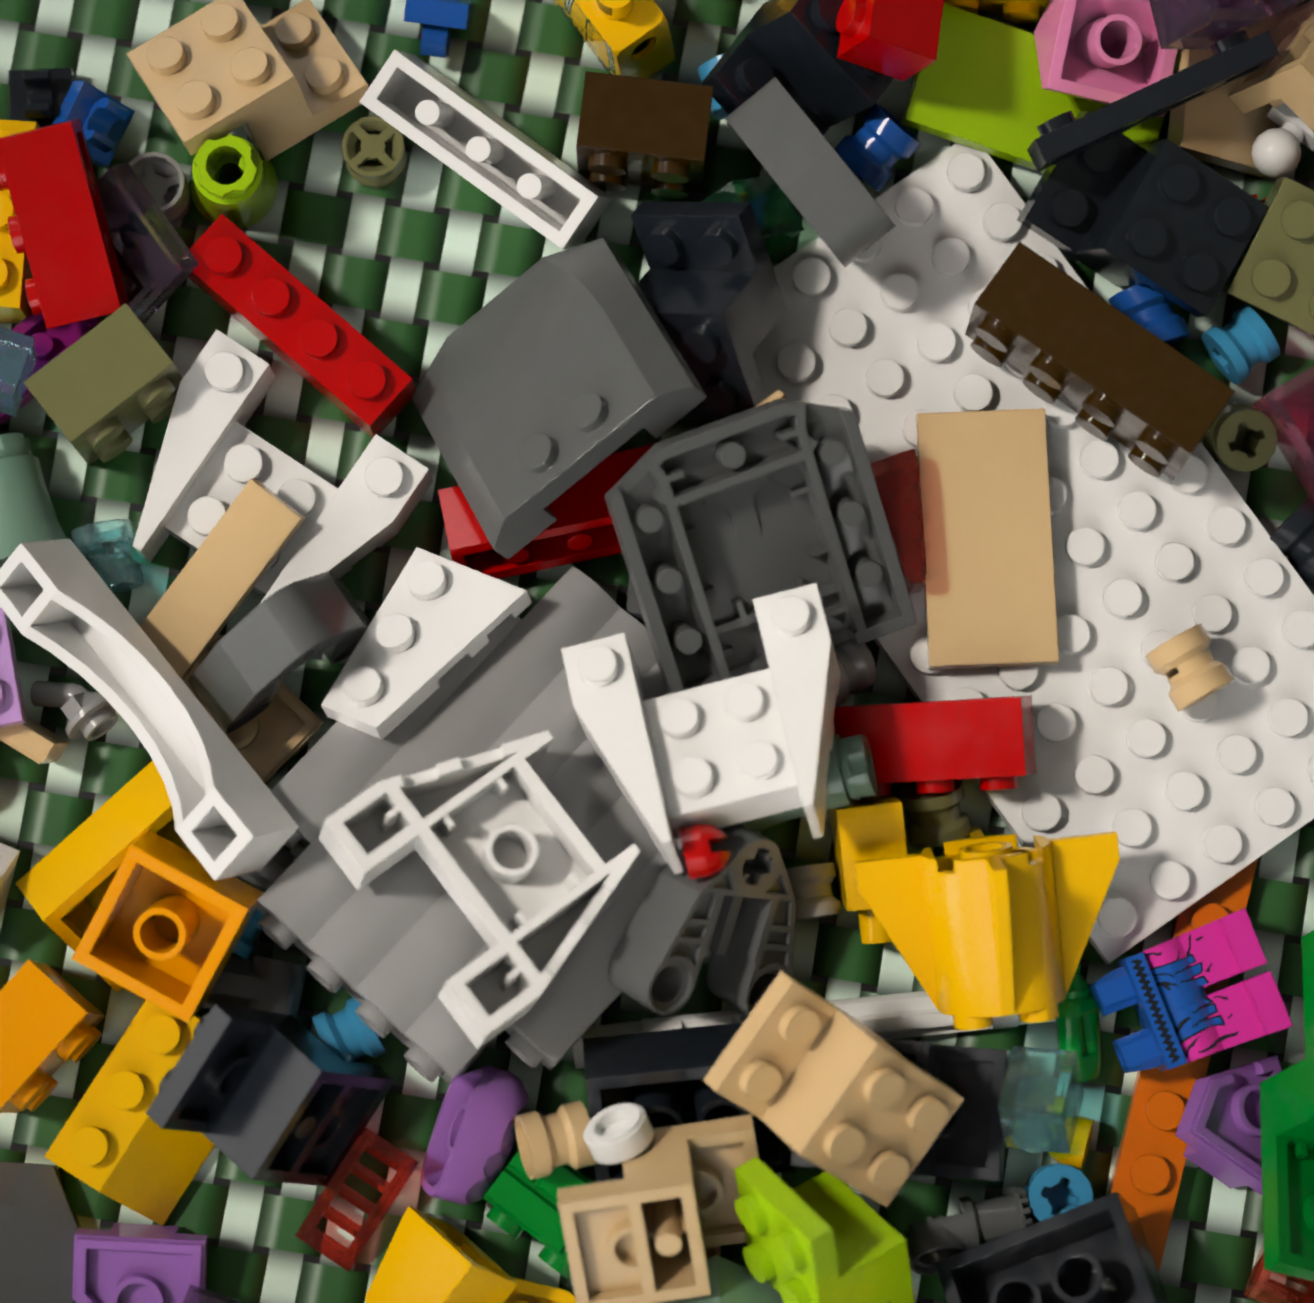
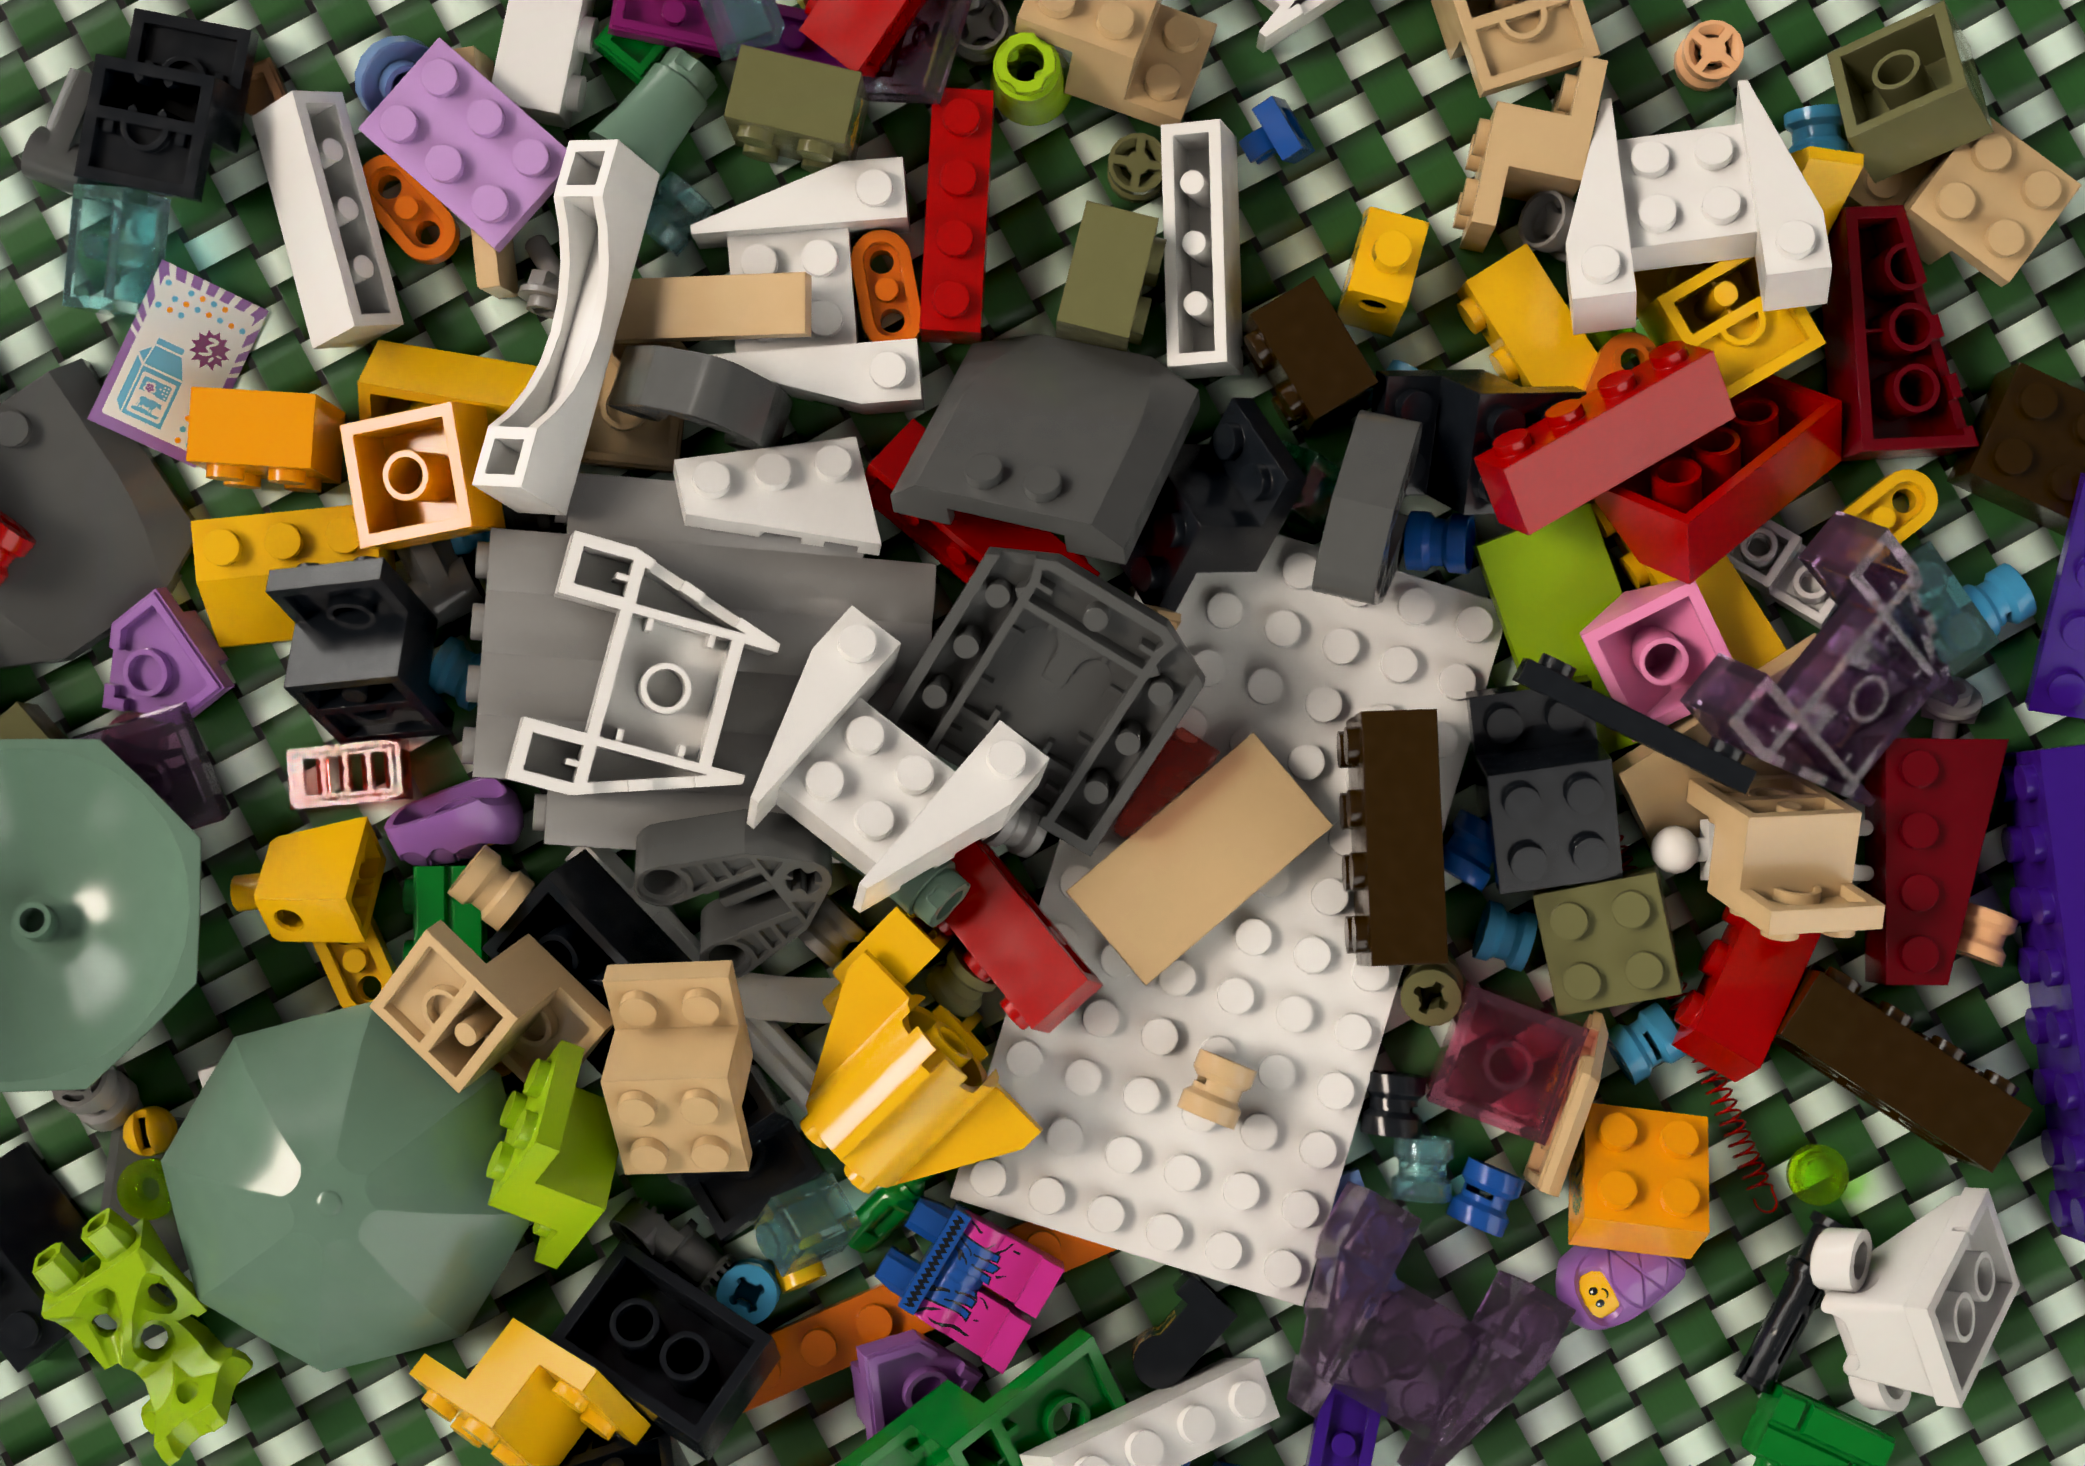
camera: 55 degrees right, 5 degrees up
white tile [583,1103,654,1165] -> none
red hinge [680,824,731,880] -> none
none -> white sticker [736,972,840,1024]
none -> orange plate [851,230,920,342]
none -> olive brick [1056,201,1167,352]

